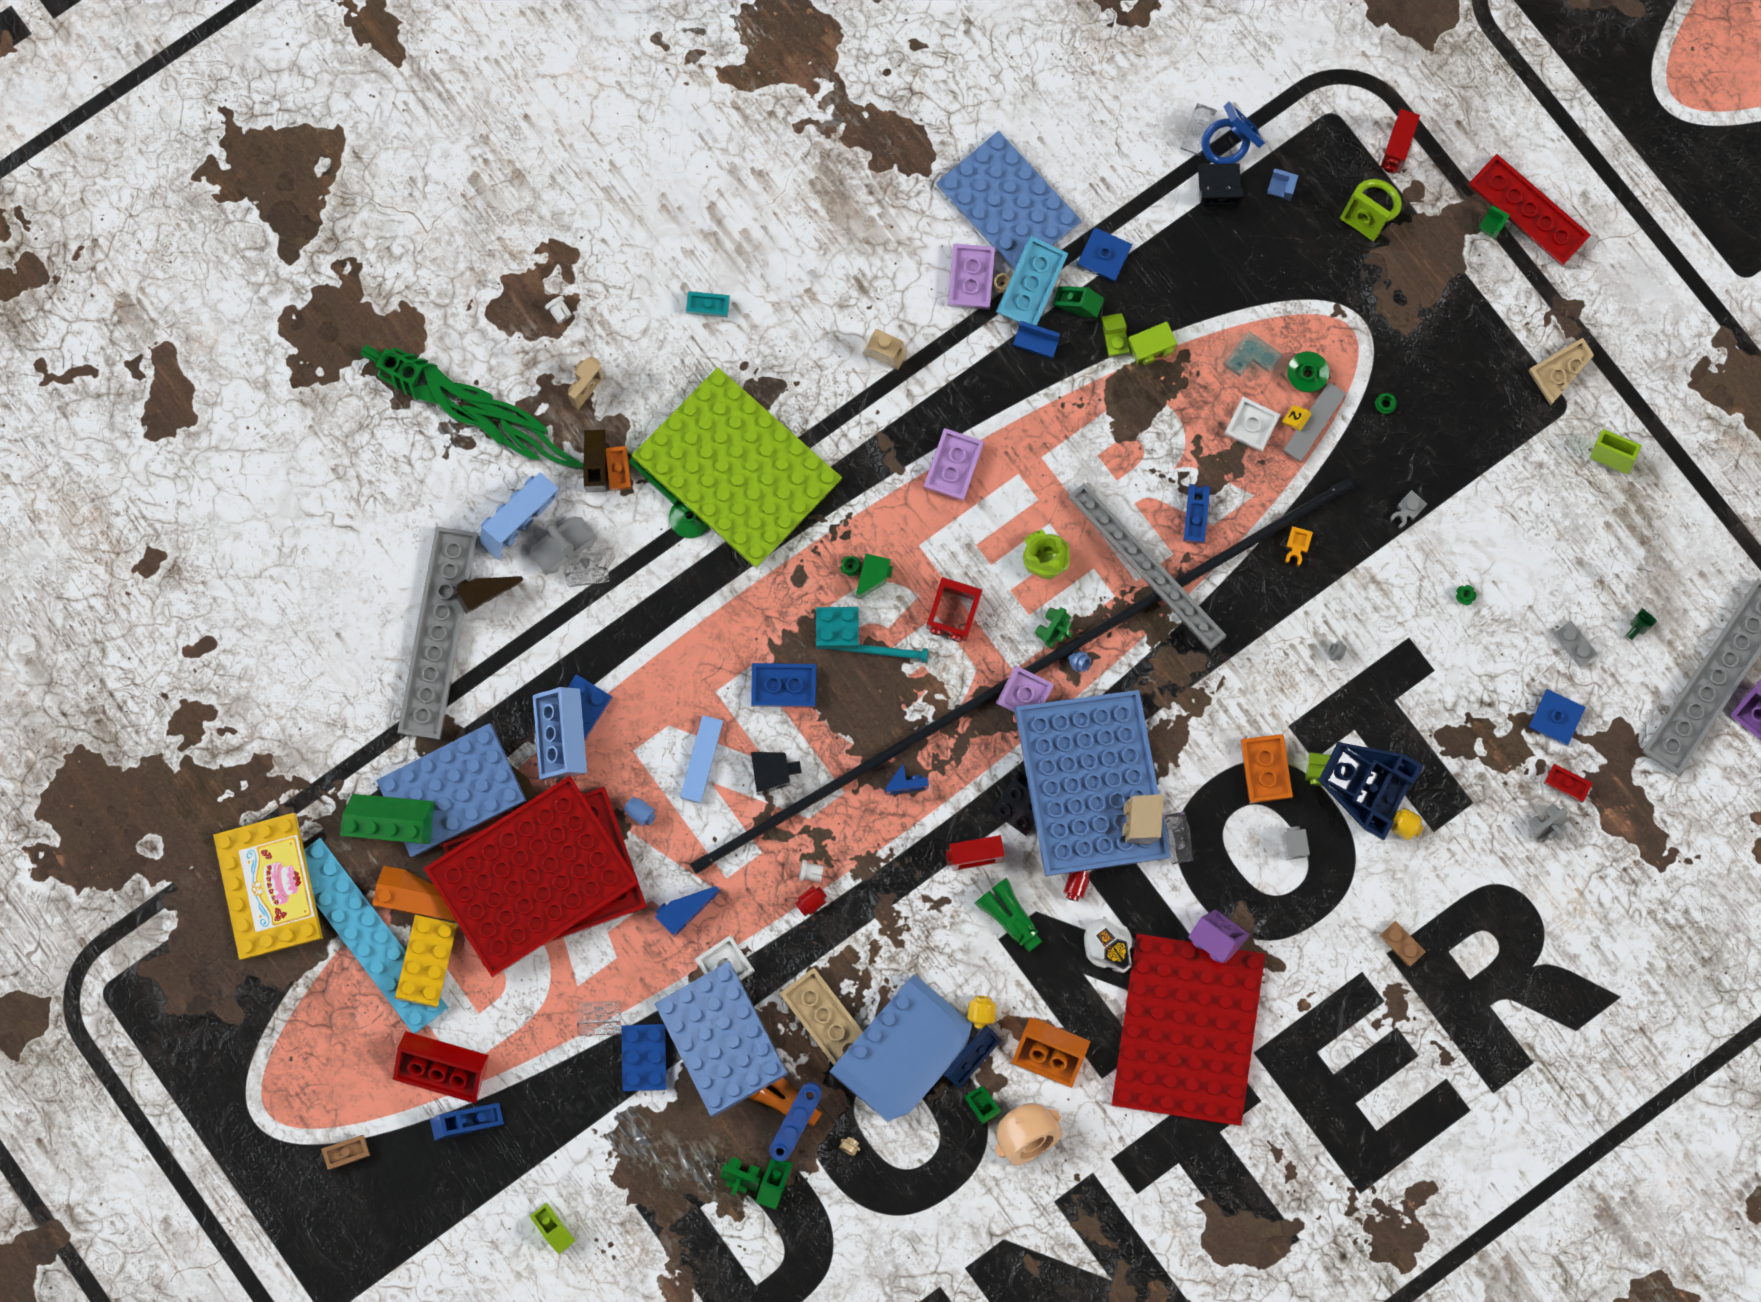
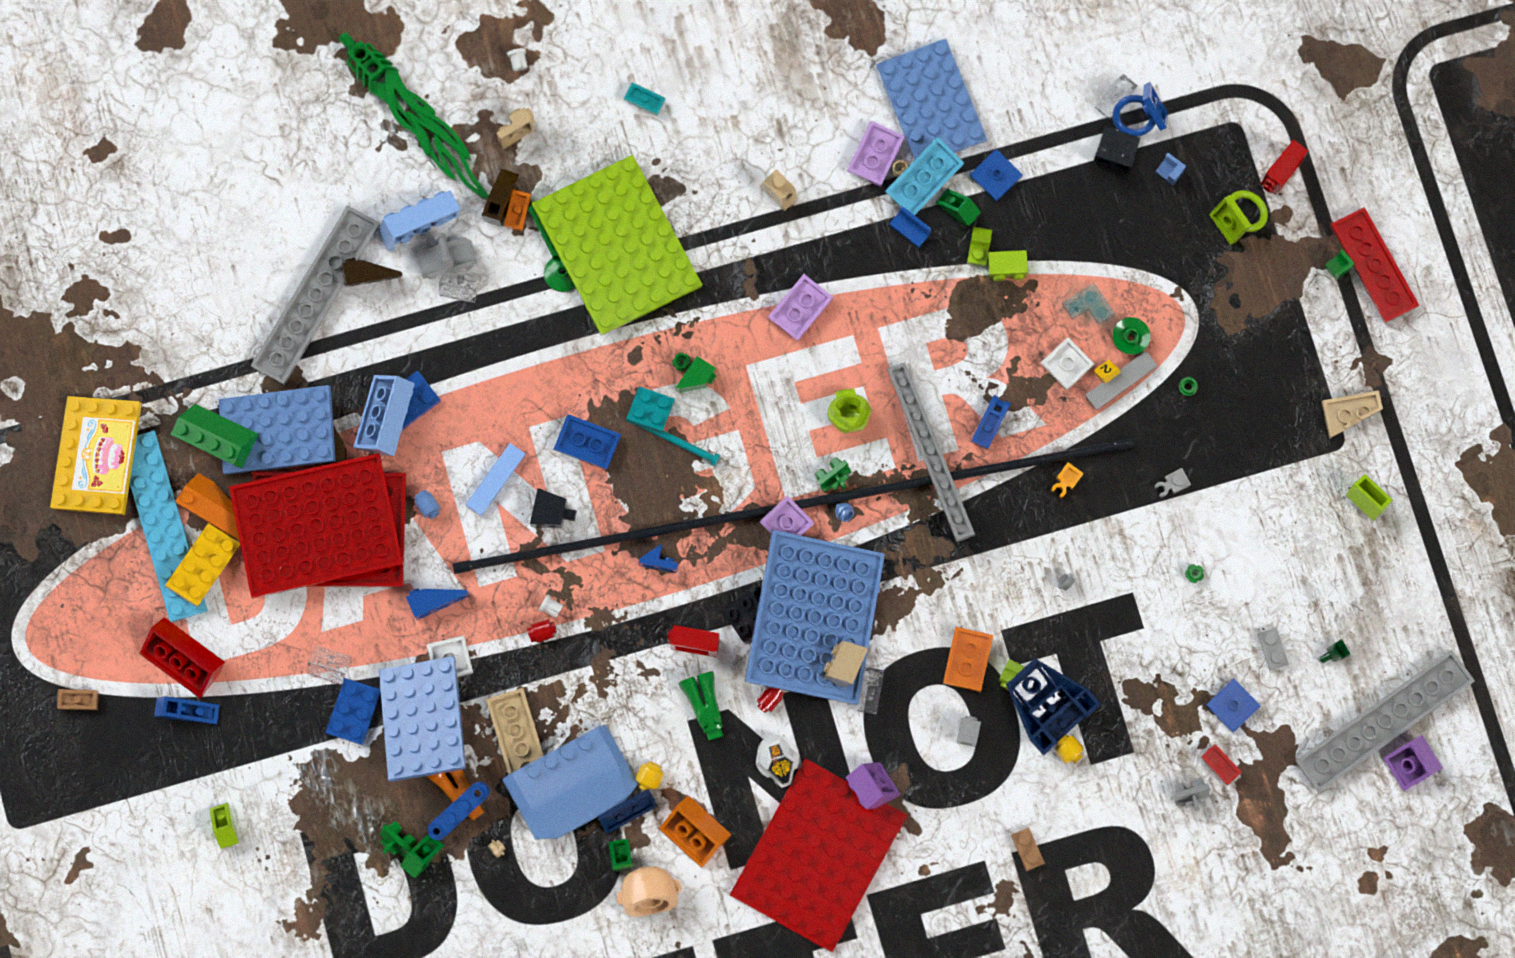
camera: 20 degrees right, 0 degrees up
red window [926,577,983,643] -> none

